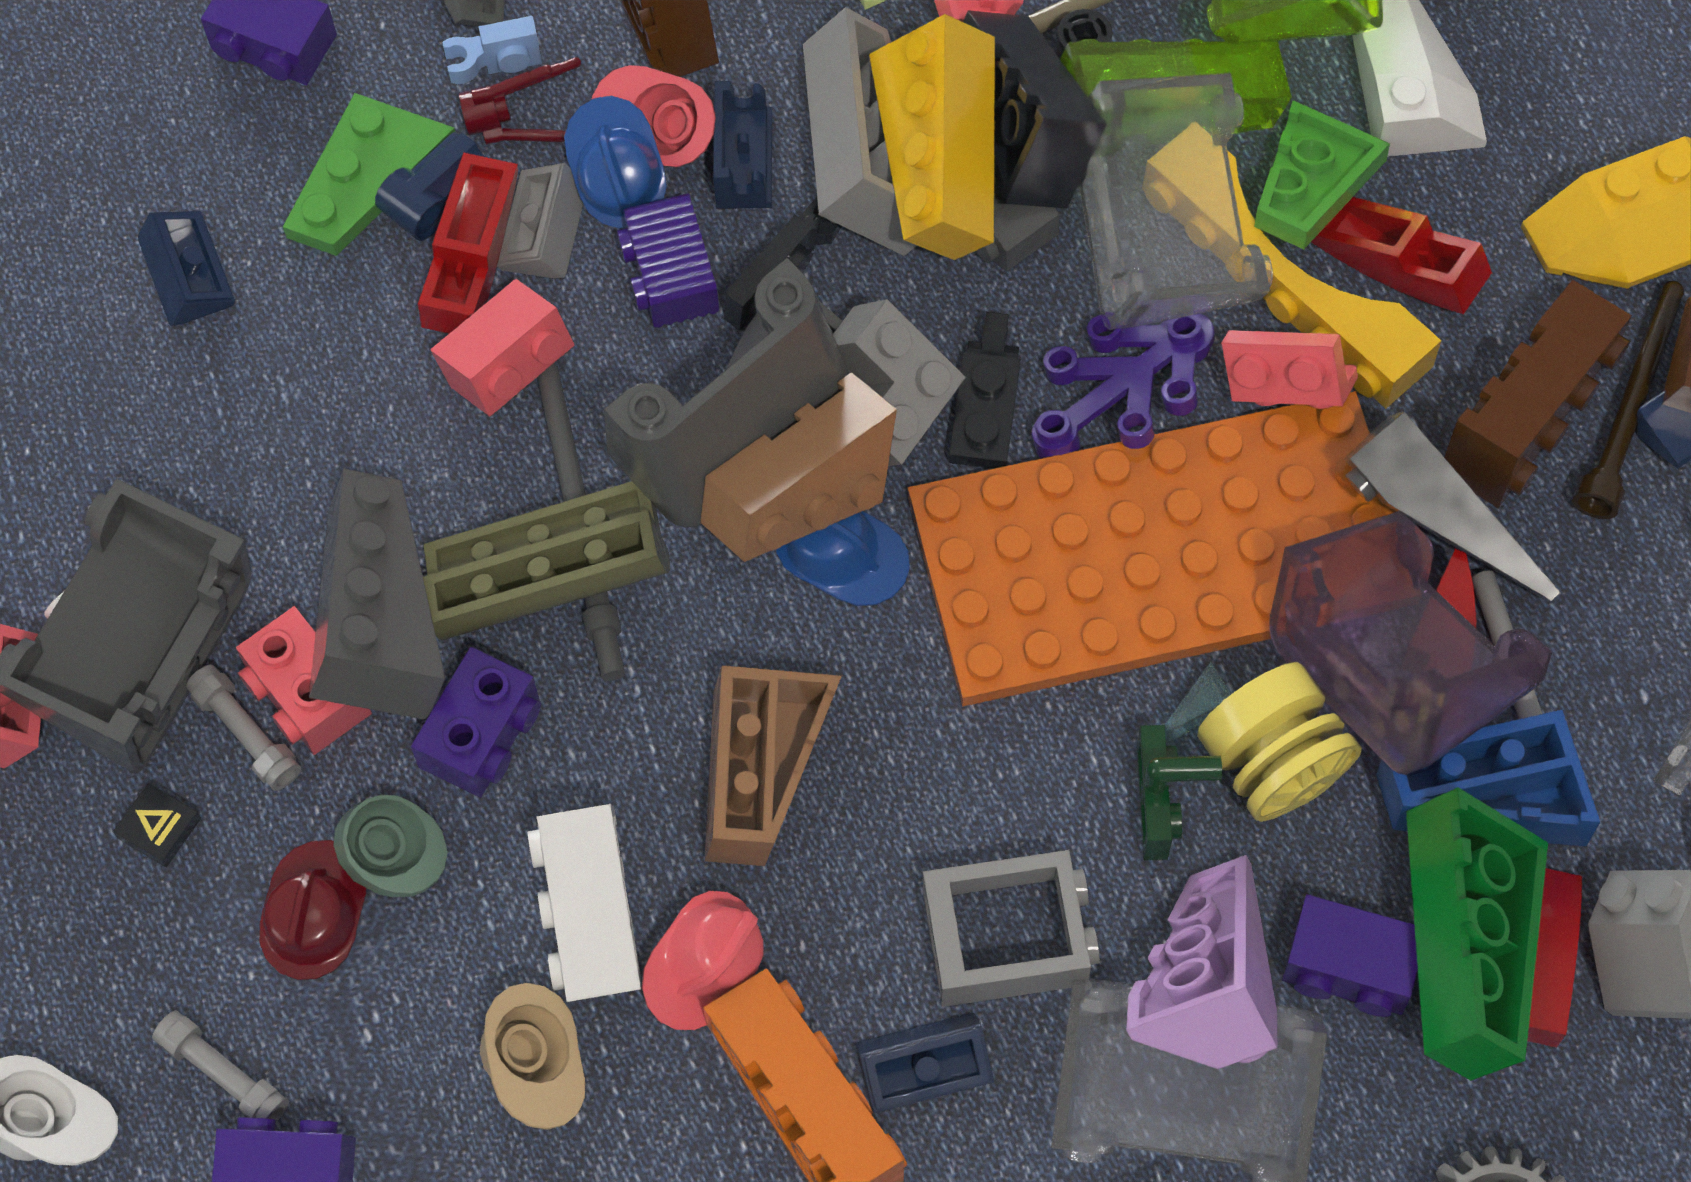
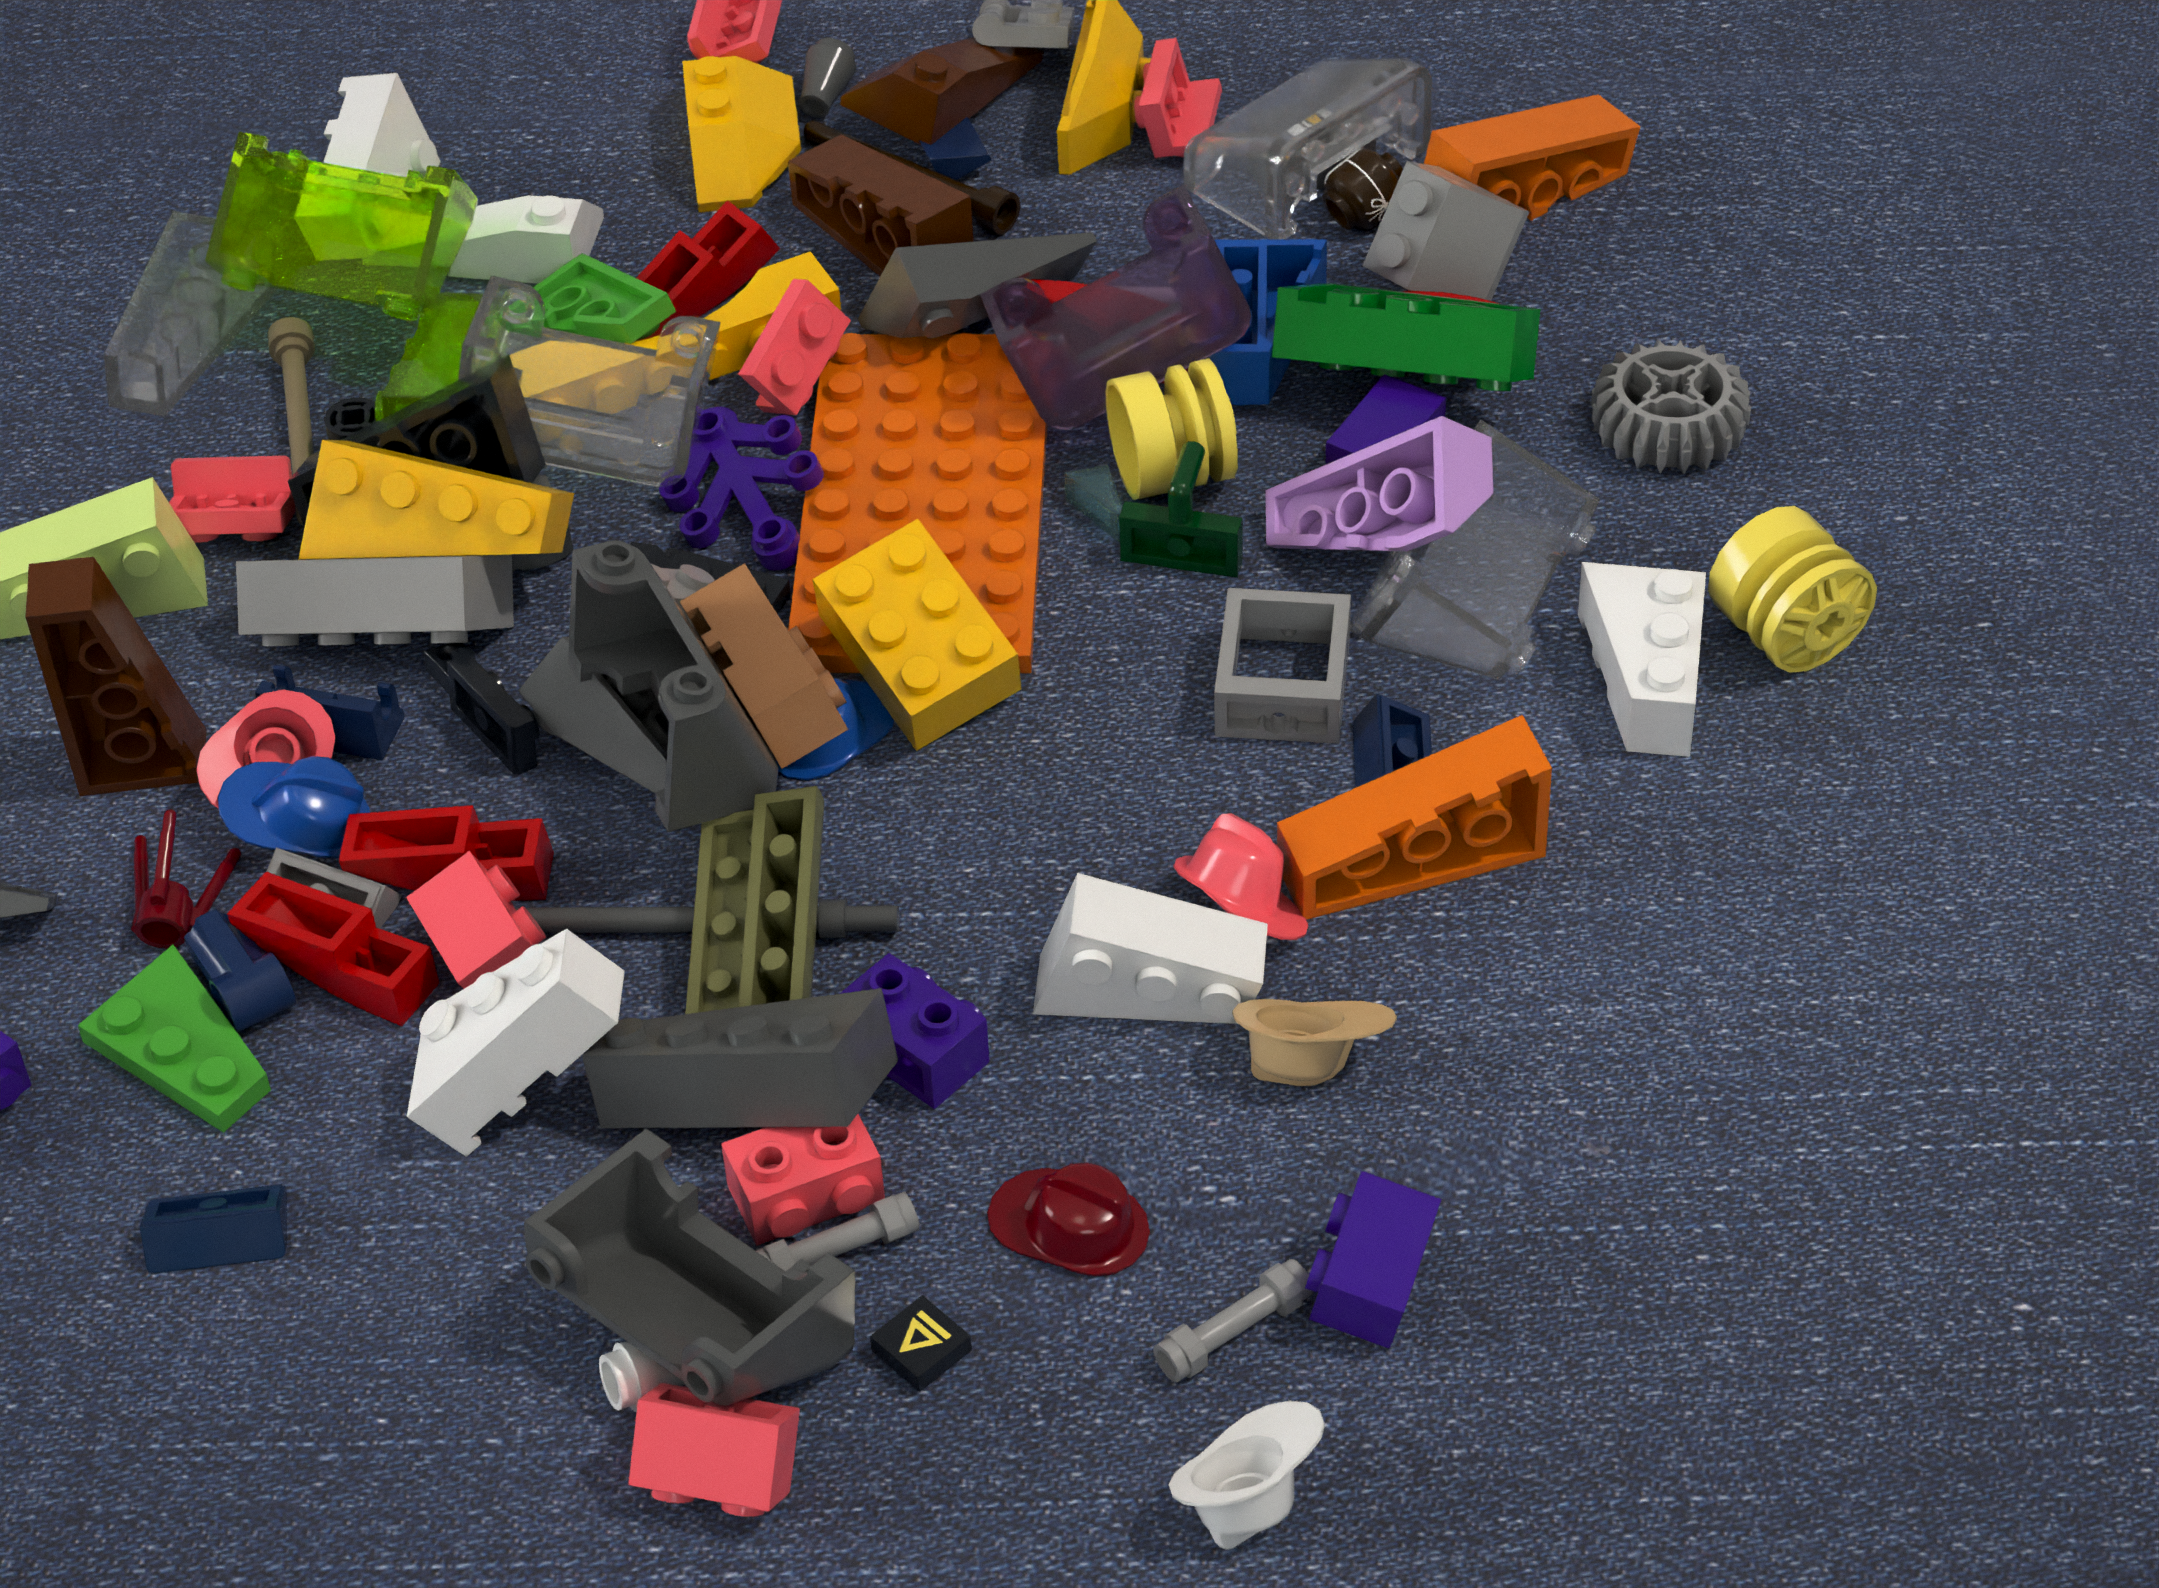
camera: 75 degrees left, 20 degrees down
sand green hat [334,795,448,898] -> none
light blue plate [442,16,542,84] -> none
dark purple brick [617,193,719,328] -> none
medium nougat wedge [705,665,842,866] -> none
none -> red slope [338,805,554,901]
none -> white wedge [407,929,625,1157]
none -> yellow brick [812,519,1021,751]

